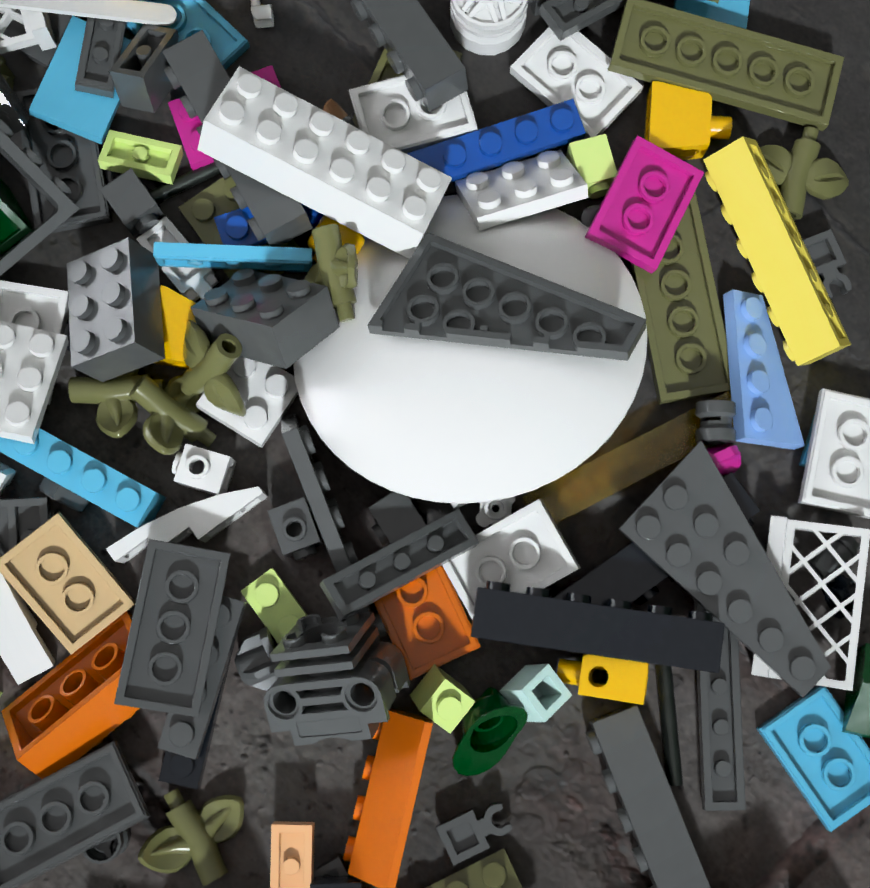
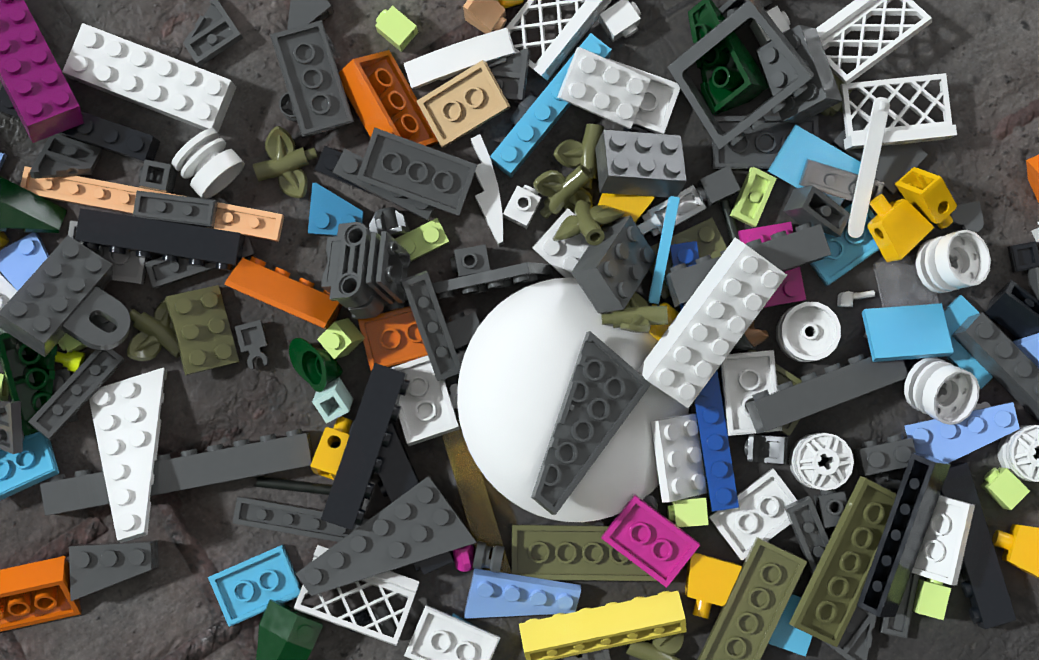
camera: 100 degrees right, 5 degrees up
none -> dark azure wing [308,182,364,236]
none -> bracket [744,435,788,464]
none -> white wheel [776,302,841,362]

